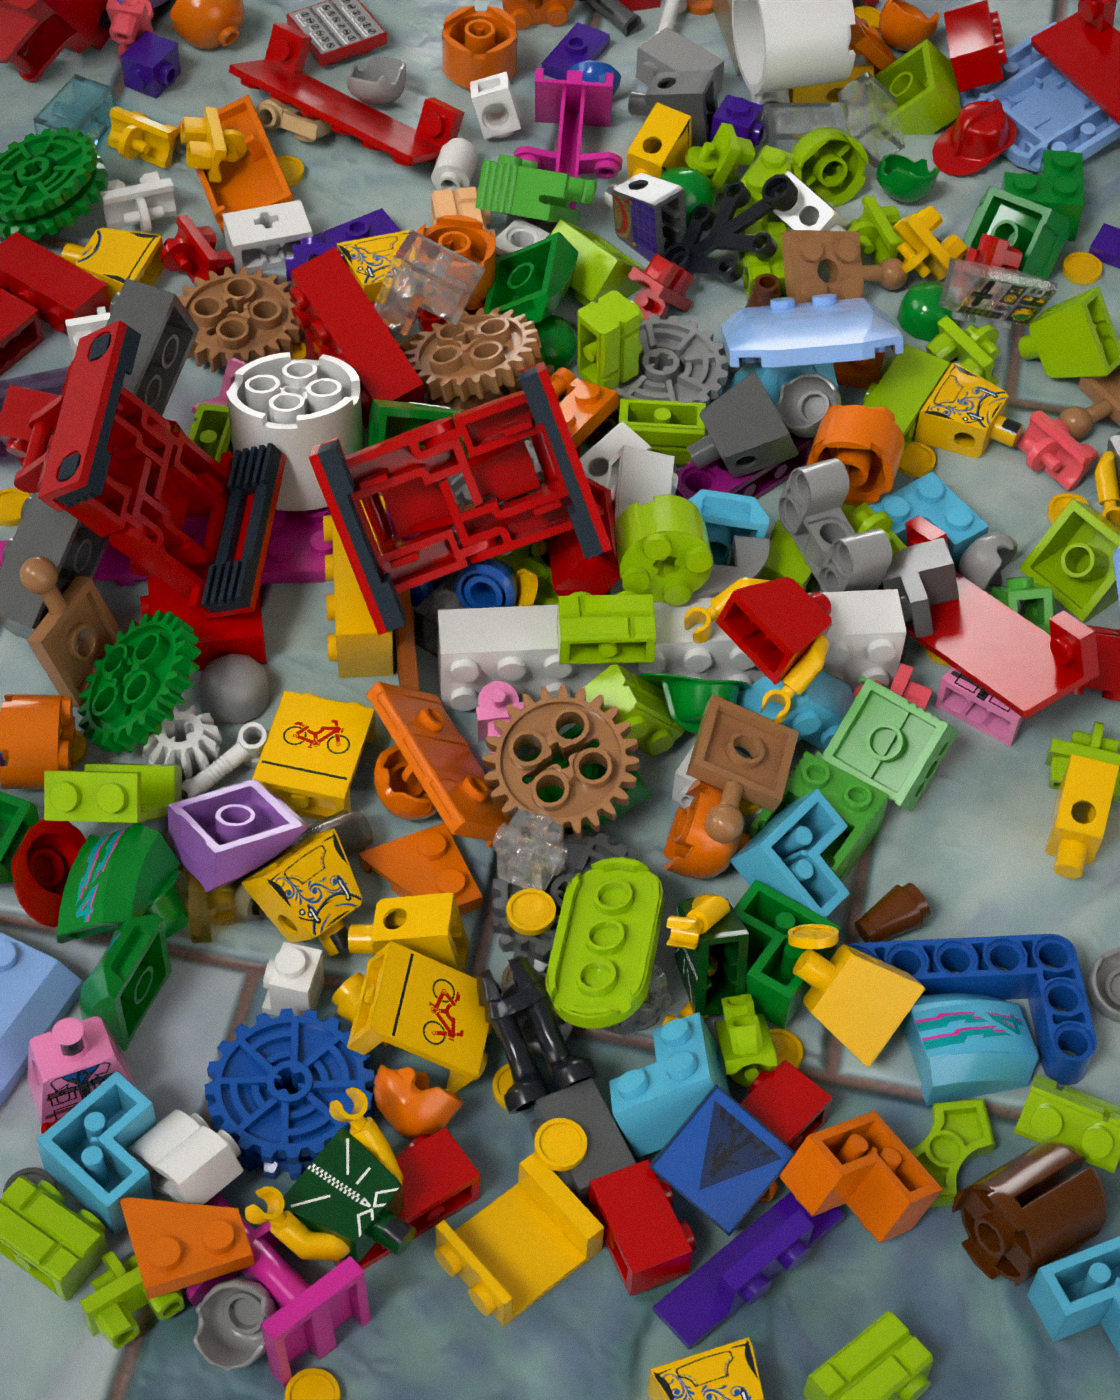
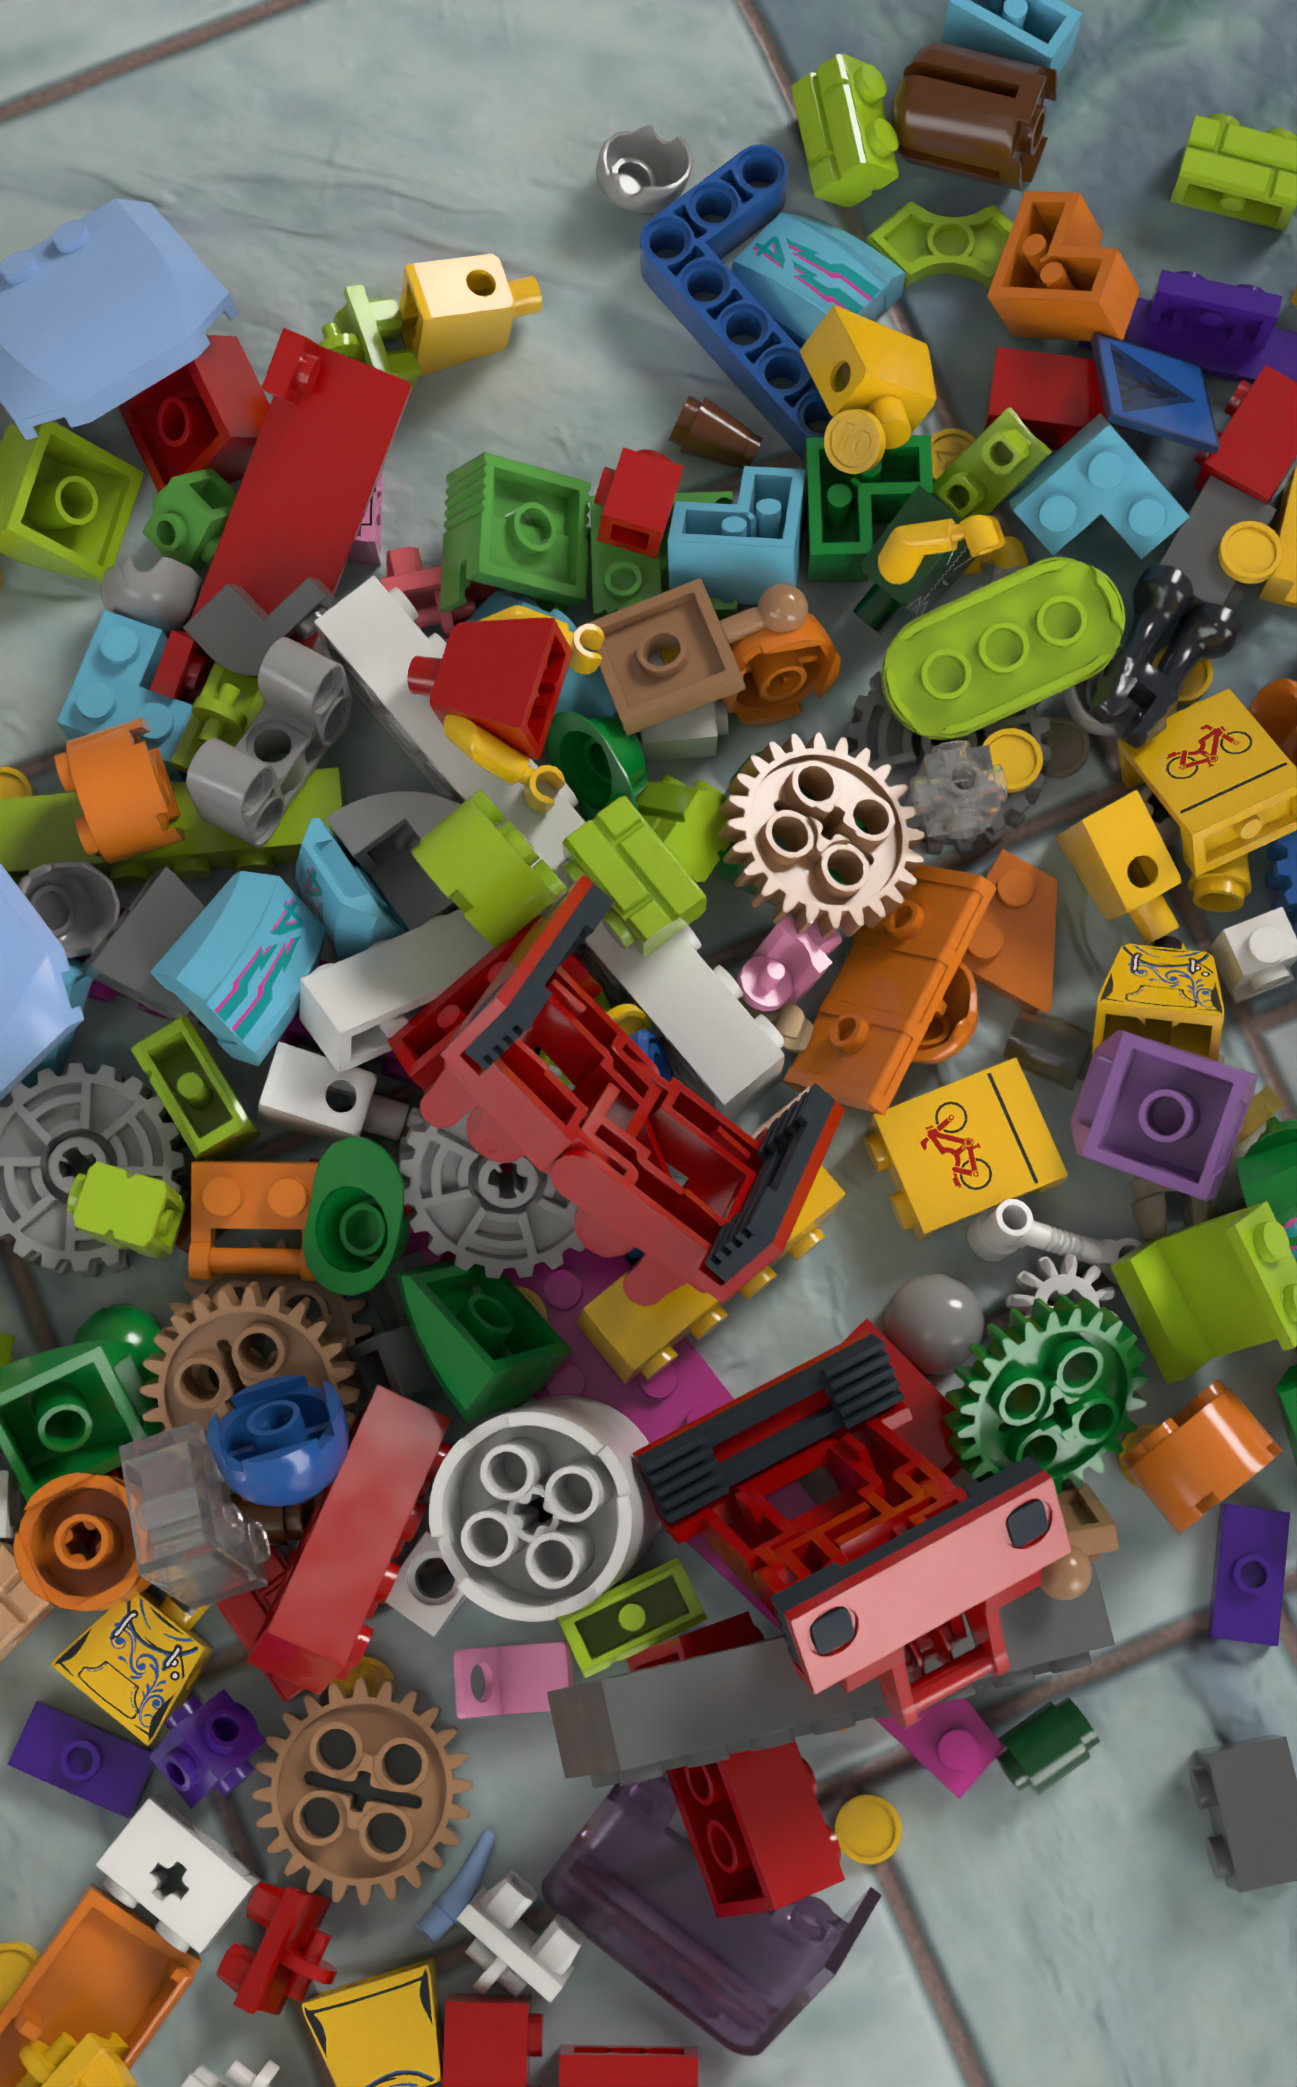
camera: 120 degrees left, 25 degrees up
none -> medium azure slope [150,871,327,1066]
none -> blue cylinder [206,1375,349,1507]
none -> red brick [594,447,684,559]
none -> tan hand [738,997,814,1053]

